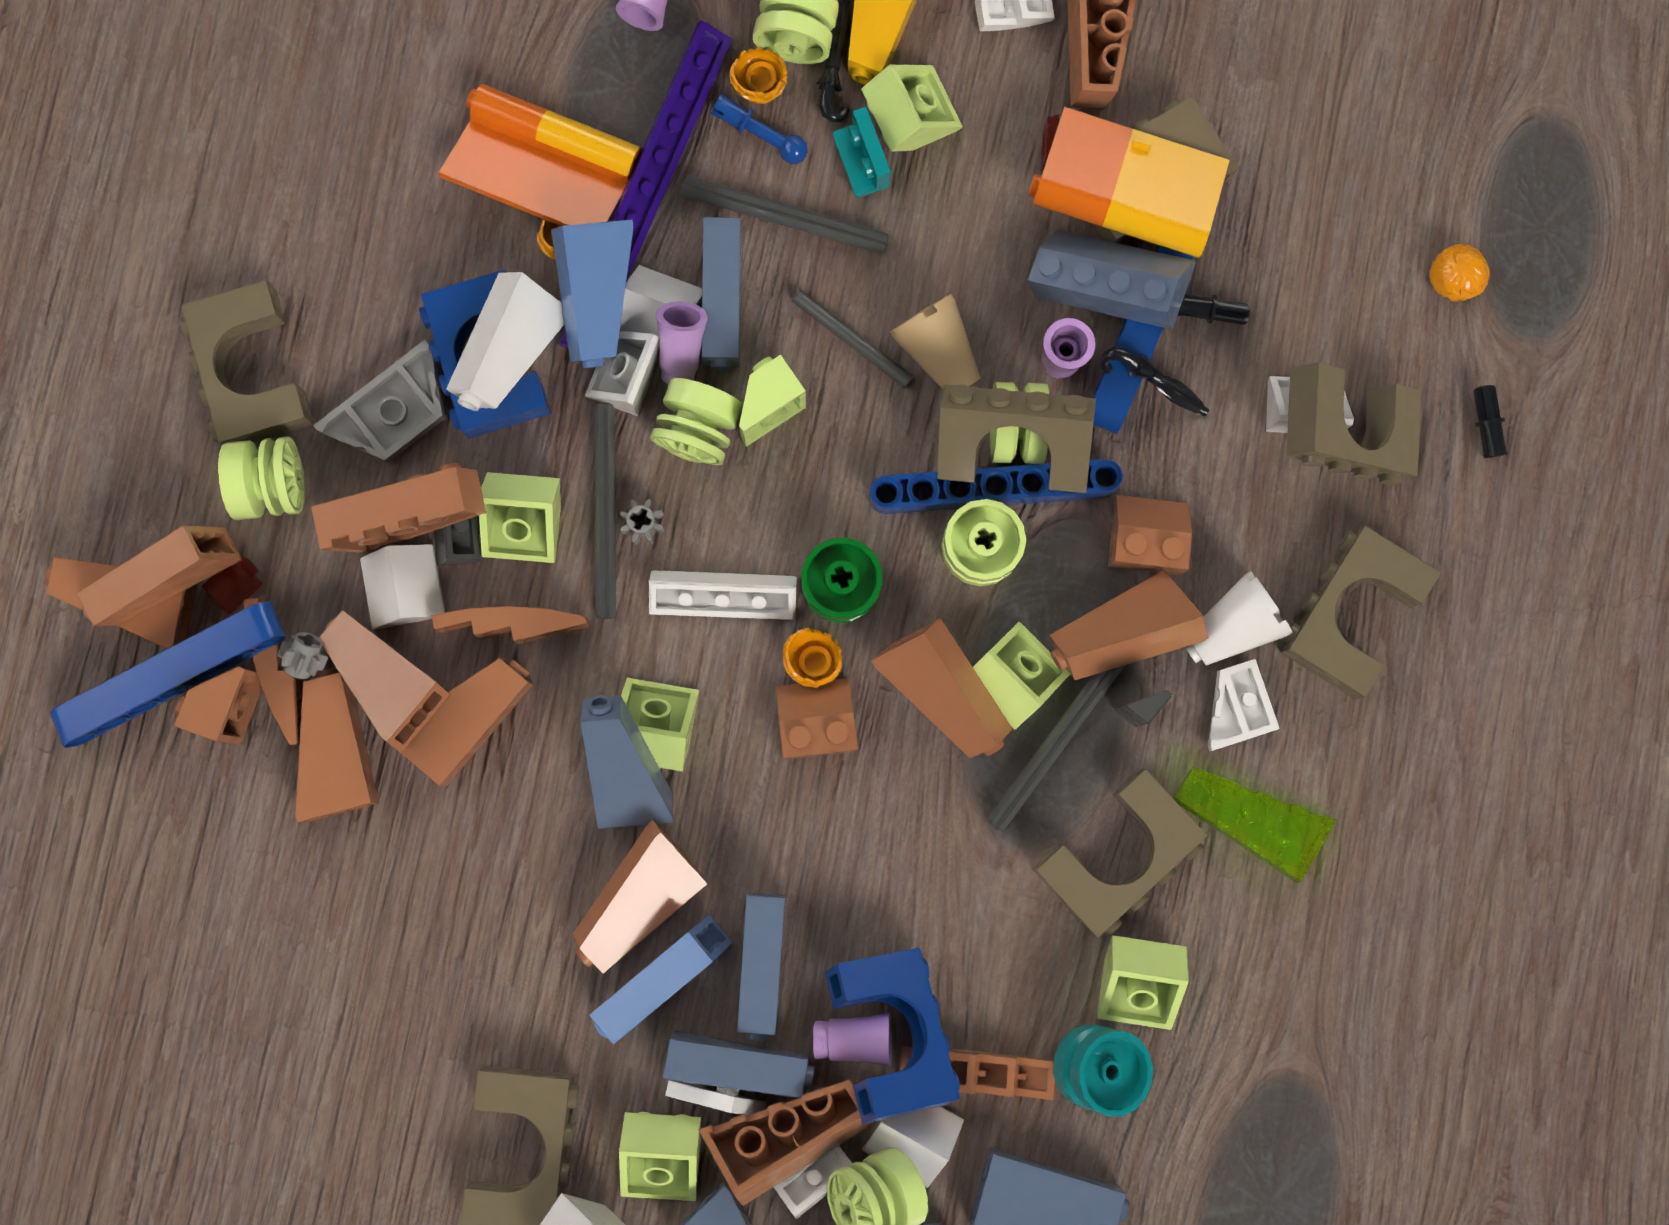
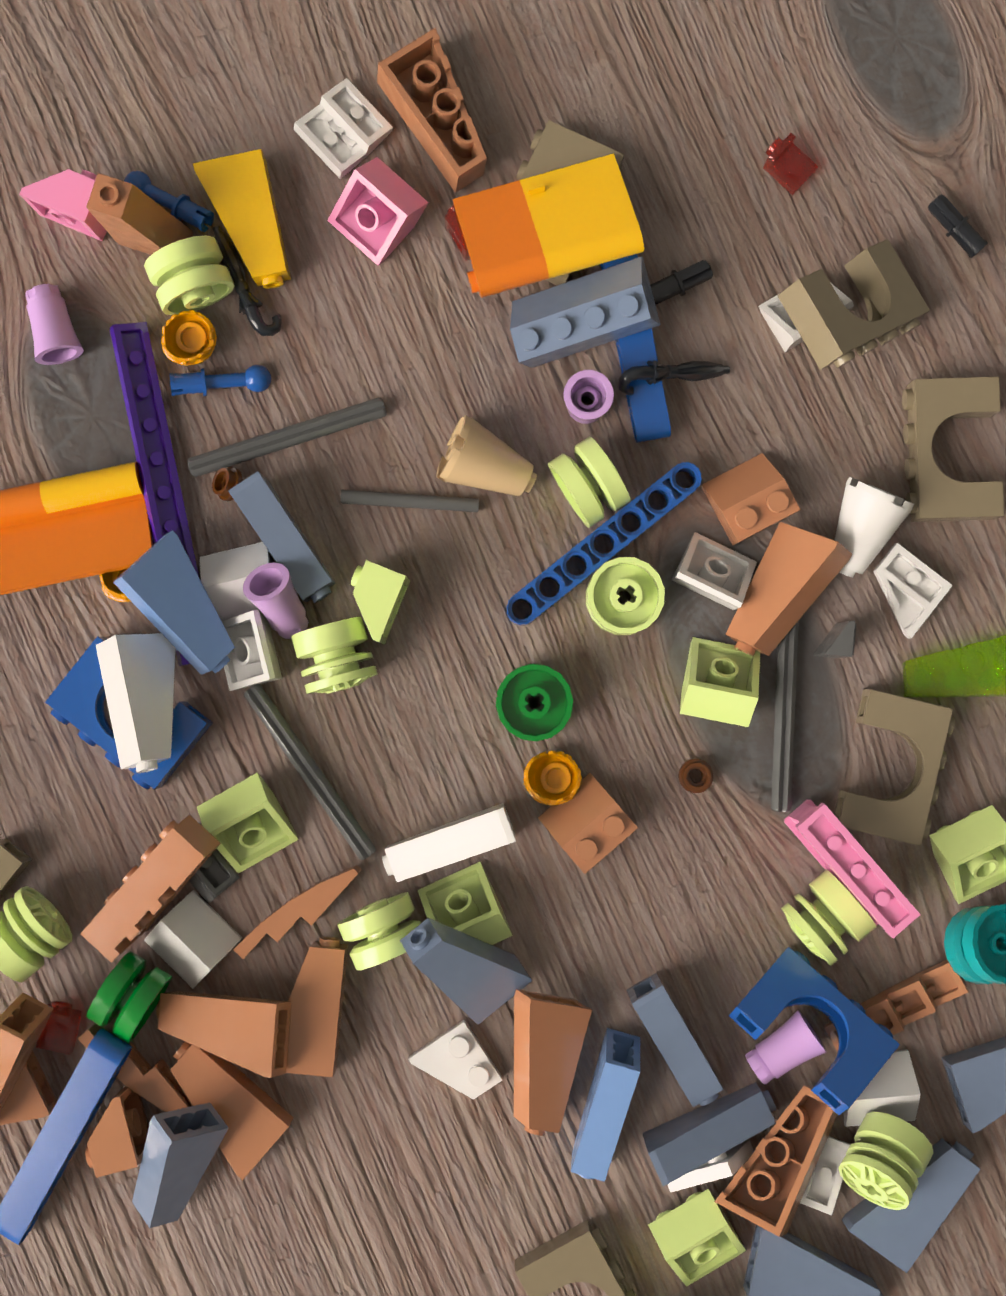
camera: 20 degrees left, 5 degrees up
light grey gear [277,632,329,679] -> none
light grey wing [313,340,445,463] -> none
light grey gear [620,499,665,545] -> none
white slope [649,570,797,620] -> none
teal bracket [833,107,891,198] -> none
yellowish green slope [861,64,963,152] -> none
nougat slope [871,618,1012,758] -> none
dark tan arch [937,385,1096,493] -> none
light orange hair [1429,244,1490,302] -> none
none -> green wheel [86,951,172,1044]
none -> sand blue slope [132,1103,229,1228]
none -> reddish brown plate [212,467,243,501]
none -> bright pink slope [327,157,429,266]
none -> yellowish green wheel [337,892,421,970]
none -> white slope [382,803,516,882]
none -> white wing [408,1019,503,1100]
none -> white slope [672,532,757,610]
none -> reddish brown plate [678,759,714,793]
none -> clear red bracket [763,132,818,195]
none -> yellowish green wheel [781,870,877,966]
none -> bright pink fence [784,799,921,938]

